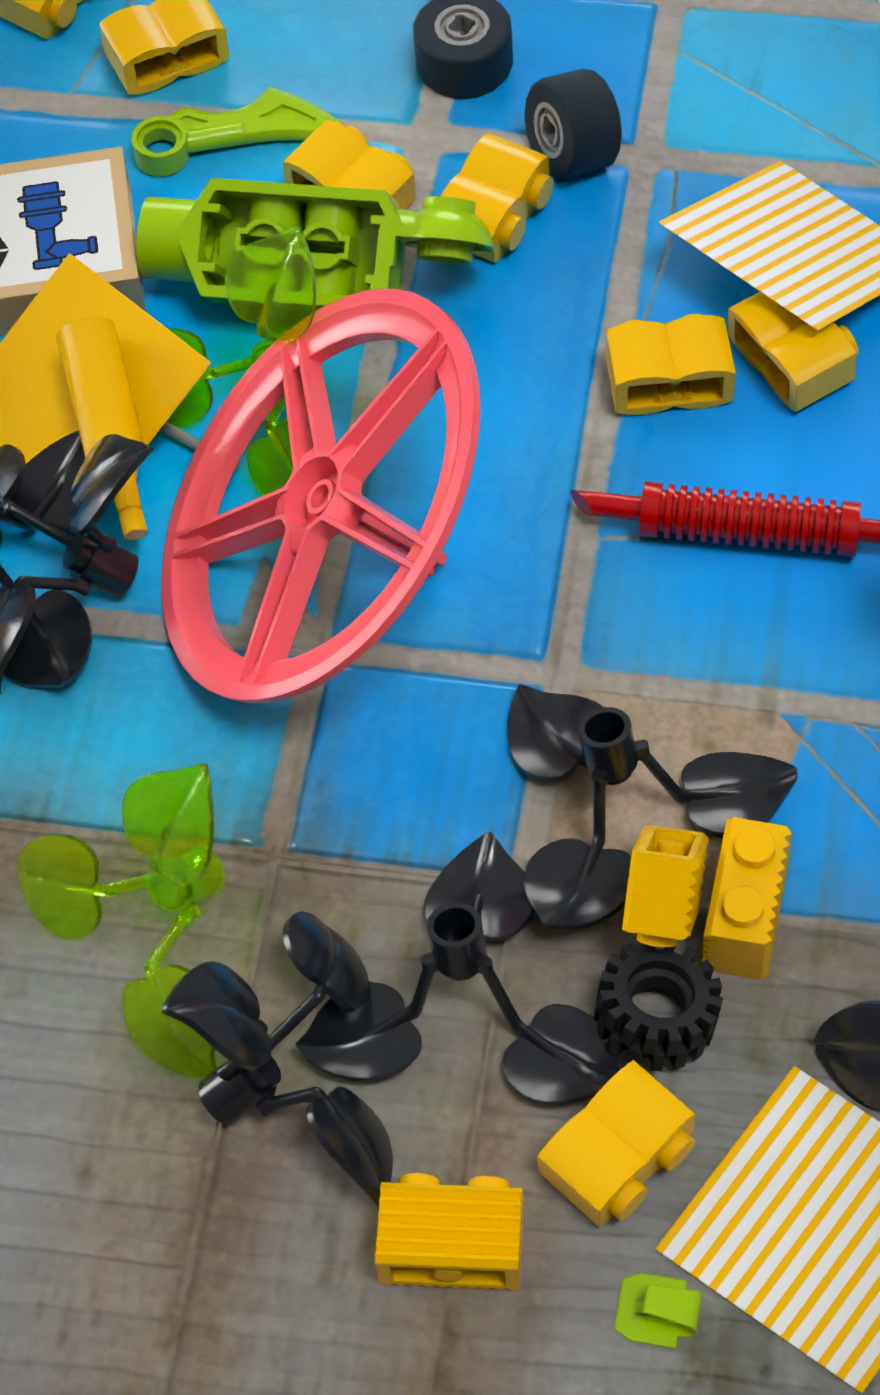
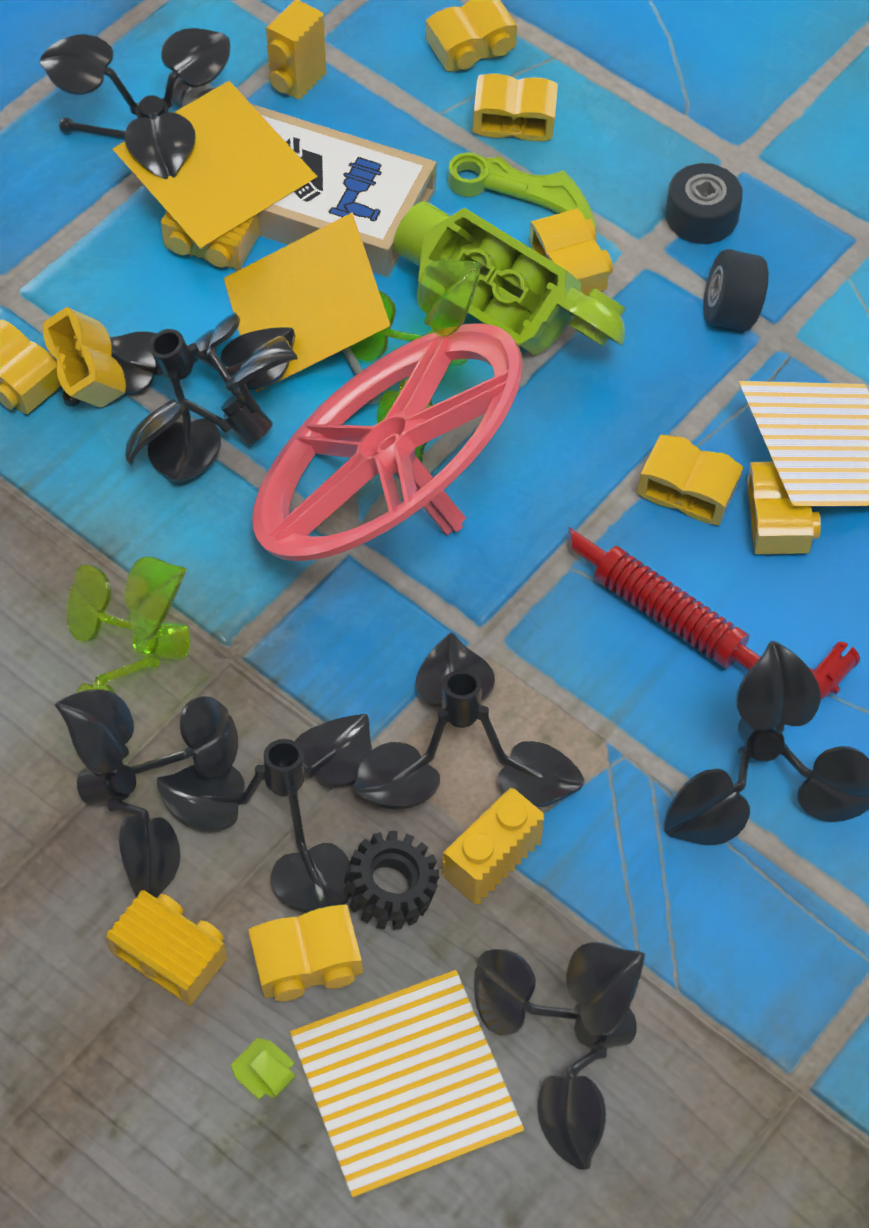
camera: 25 degrees right, 0 degrees up
yellow piece [56,316,148,540] -> none
yellow brick [440,132,554,263] -> none
yellow brick [622,825,709,947] -> none

